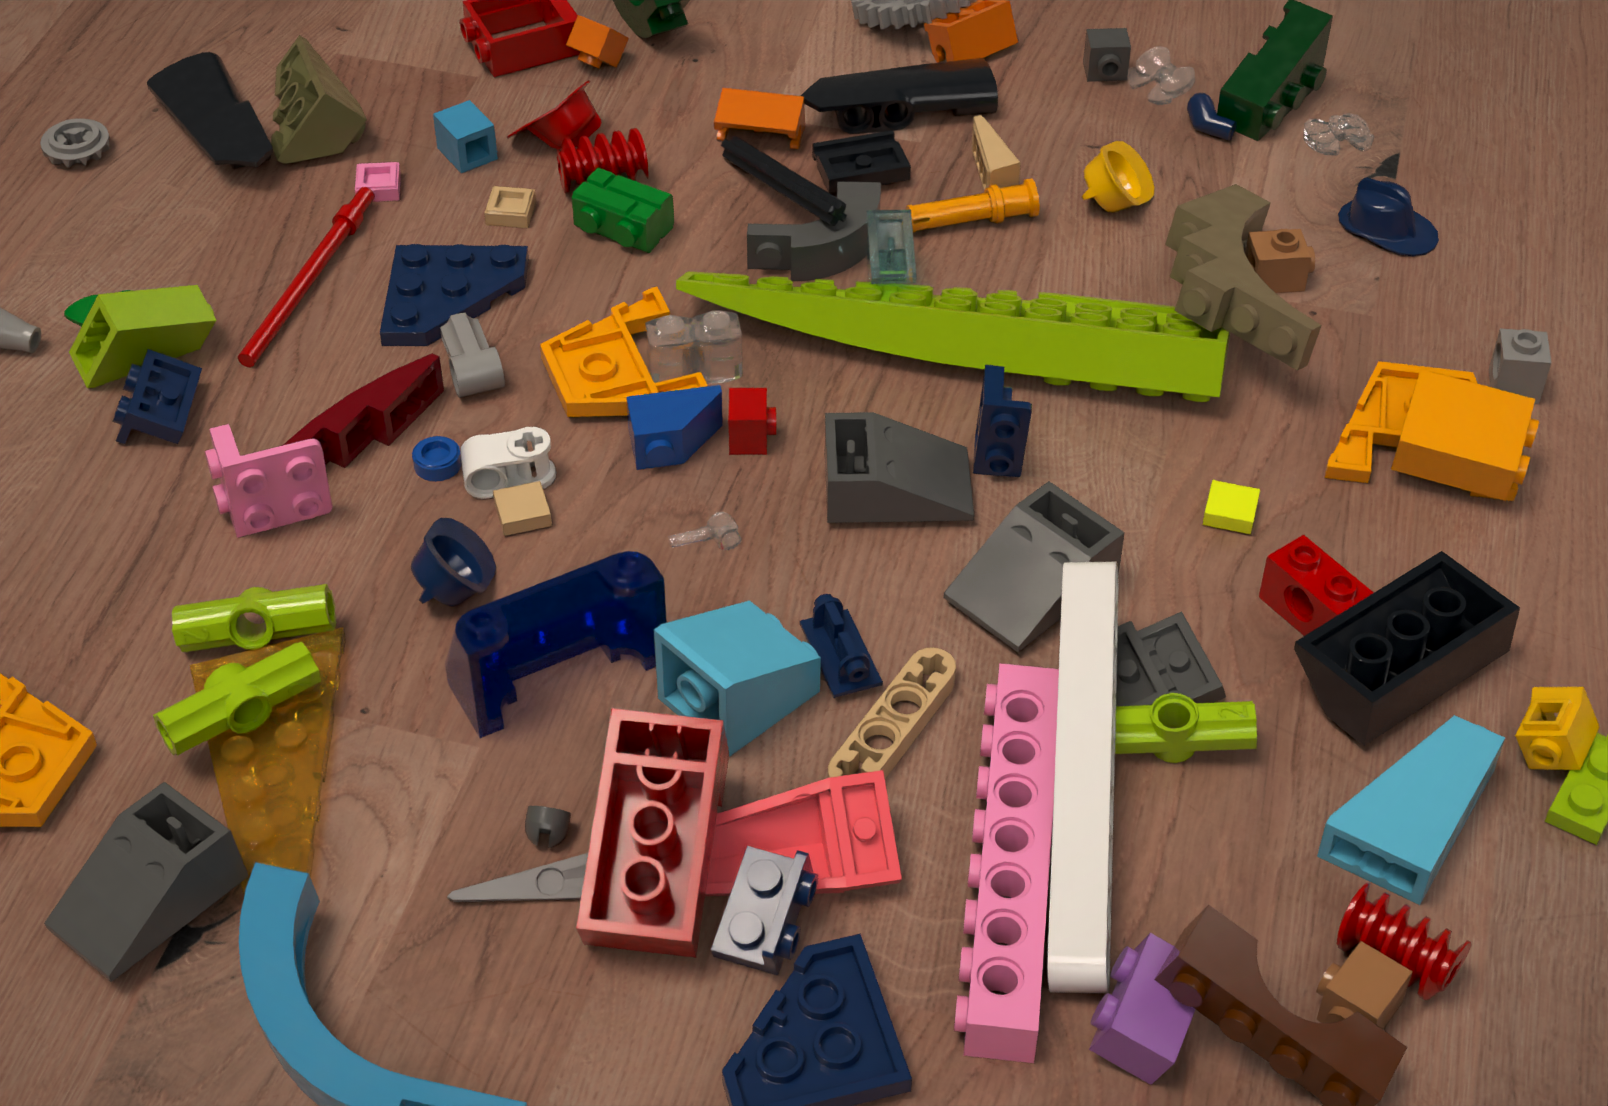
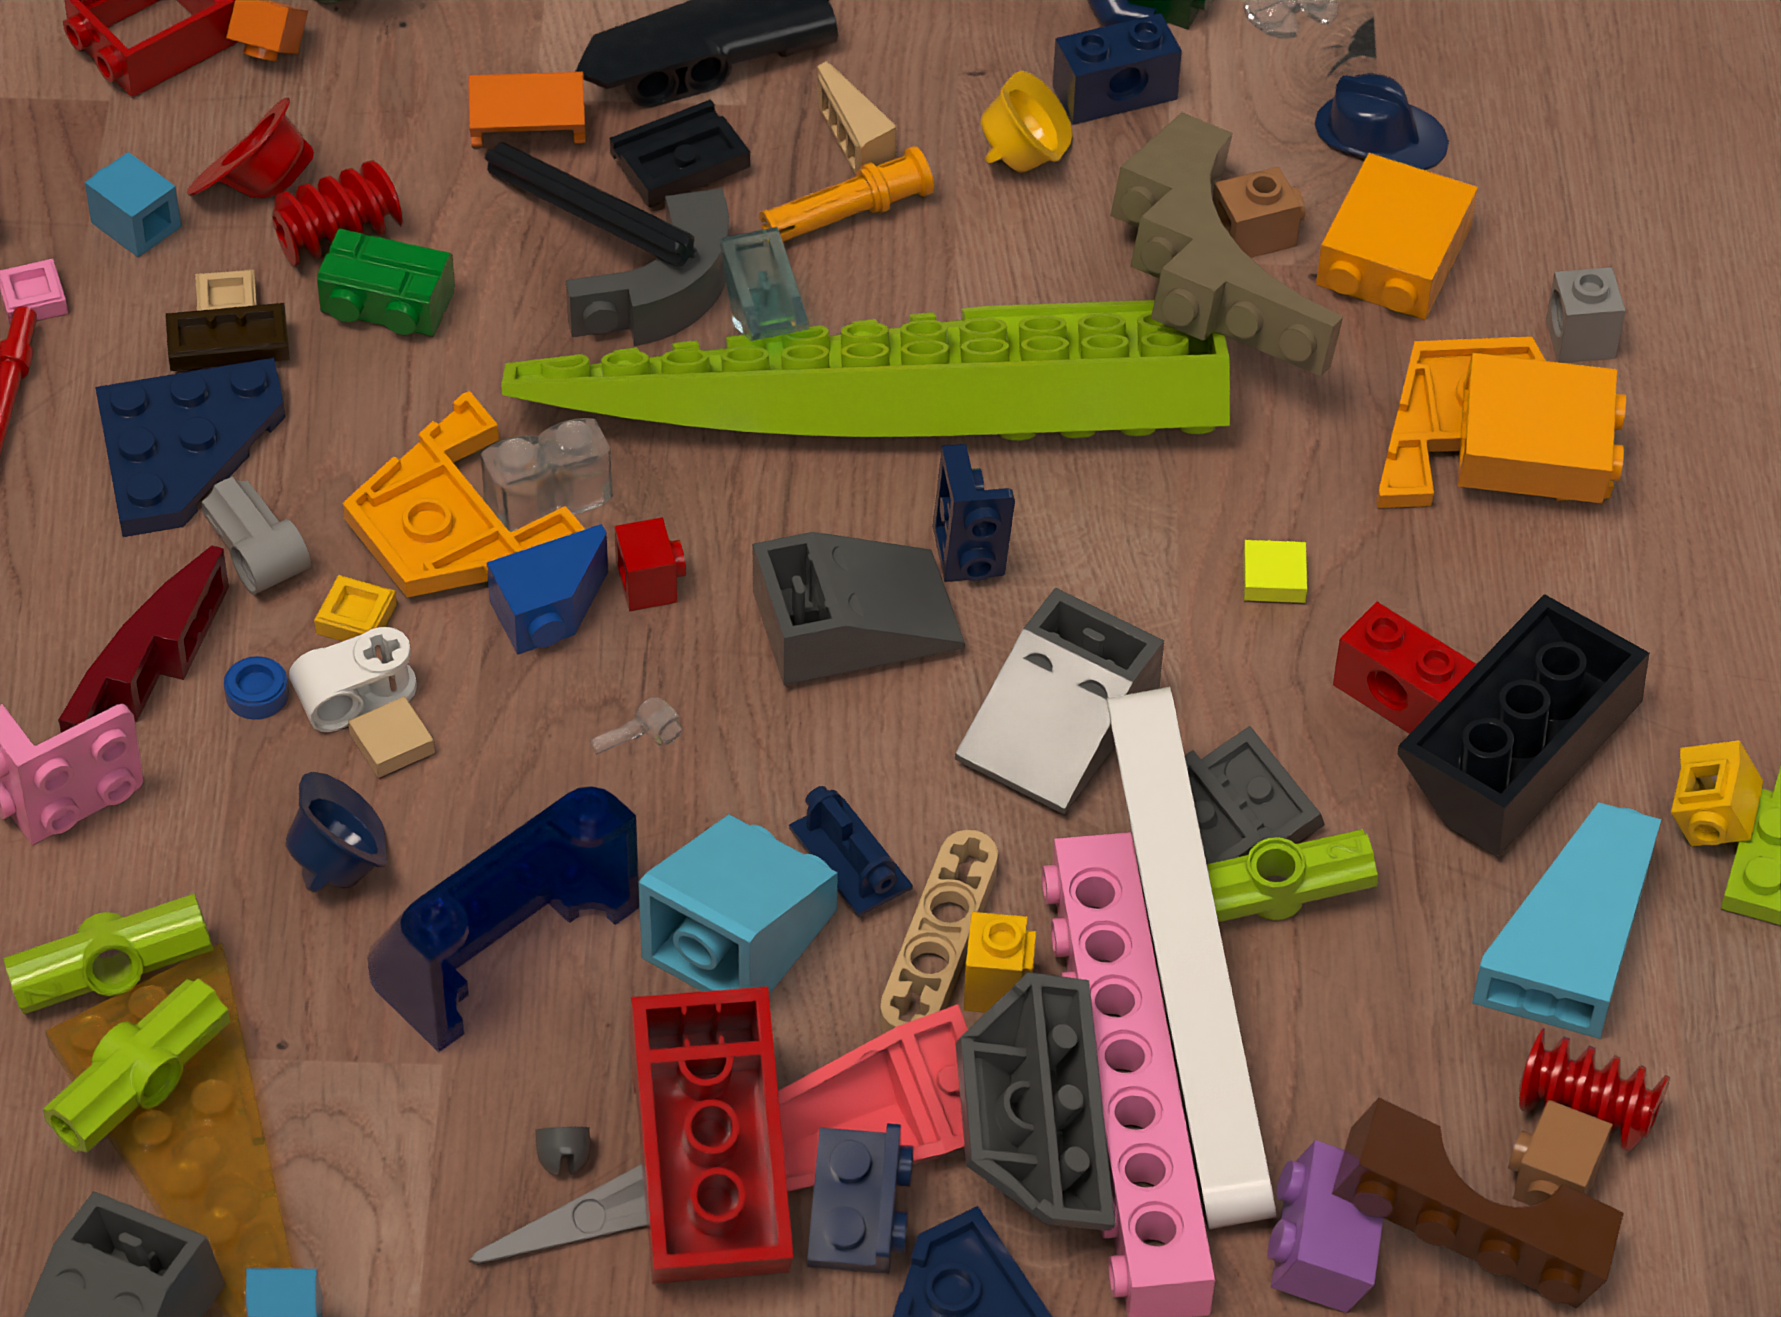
camera: 15 degrees left, 5 degrees up
none -> dark brown plate [165,303,290,371]
none -> yellow tile [314,575,397,641]
none -> dark grey wedge [955,972,1115,1231]
none -> yellow window [963,912,1036,1013]
none -> dark blue brick [1052,13,1182,125]
none -> light orange brick [1316,153,1478,320]

